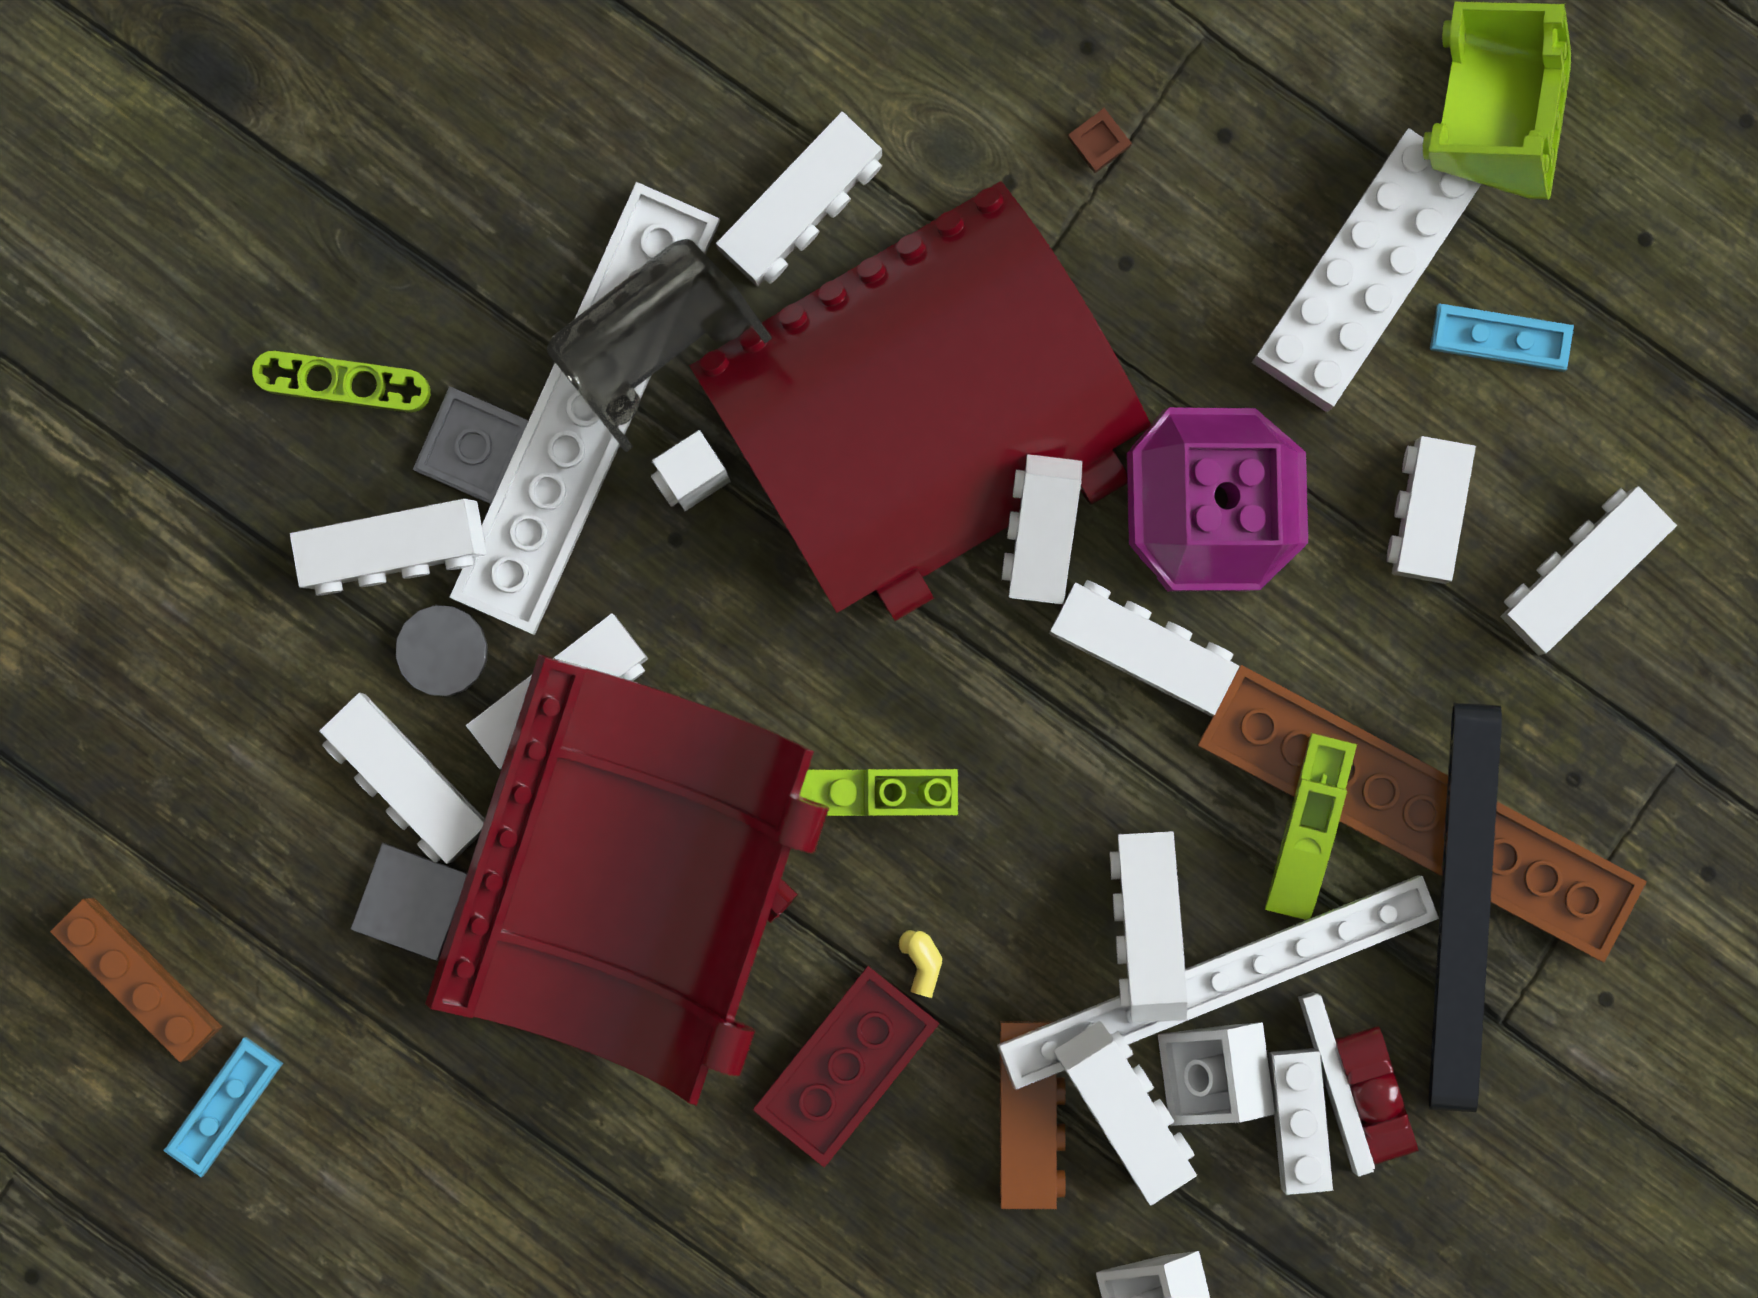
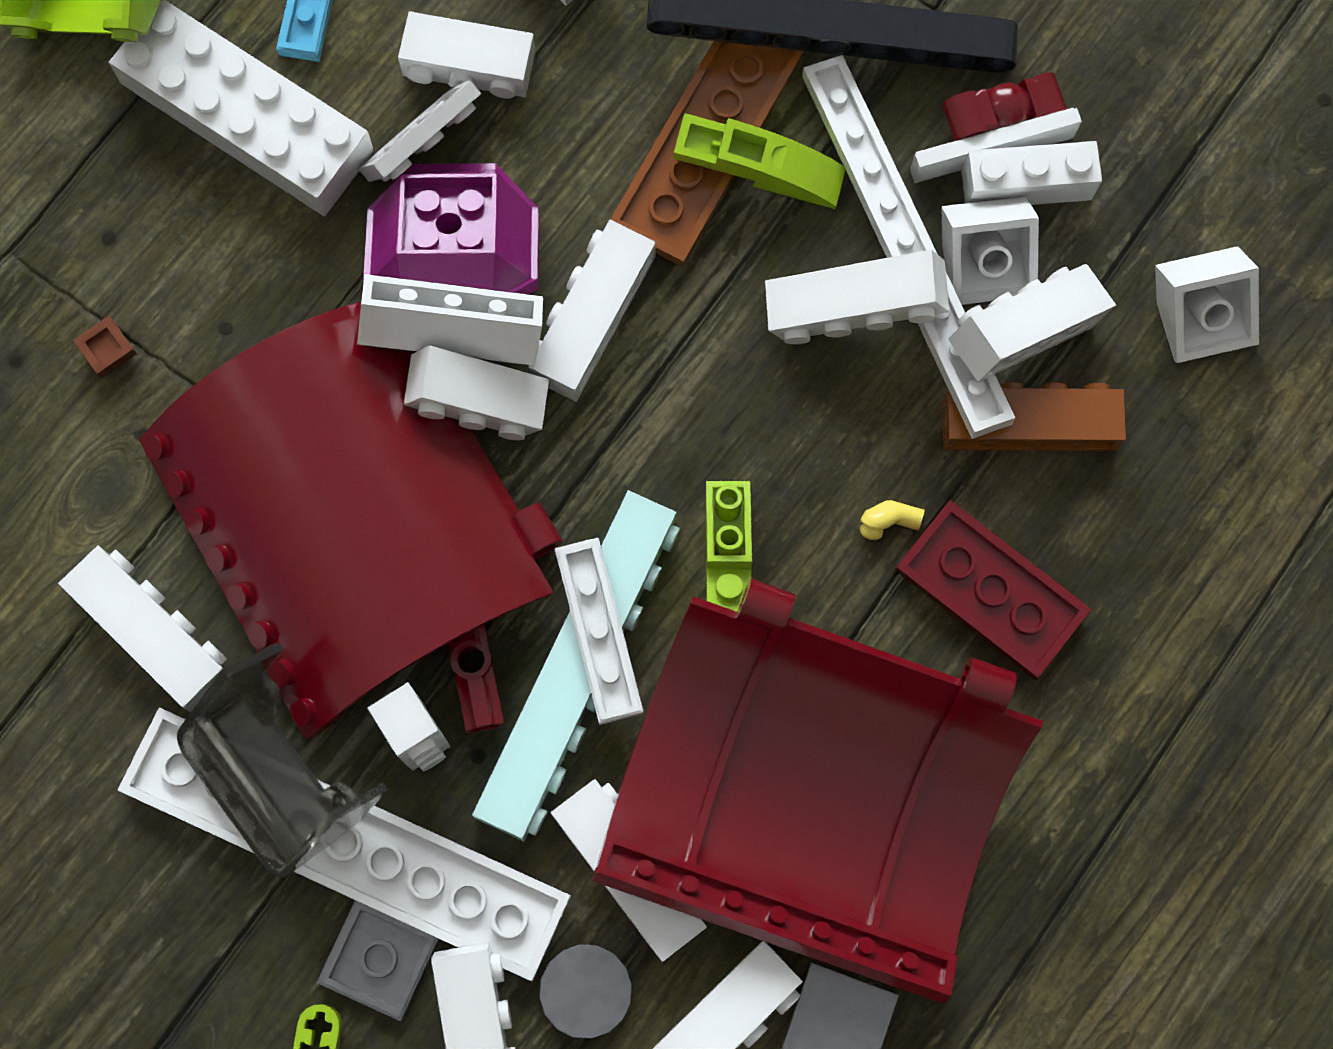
camera: 95 degrees left, 10 degrees down
none -> white brick [357,274,543,366]
none -> white plate [358,80,481,182]
none -> dark red piece [448,625,505,733]
none -> light aqua brick [472,490,681,842]
none -> white tile [555,537,644,725]

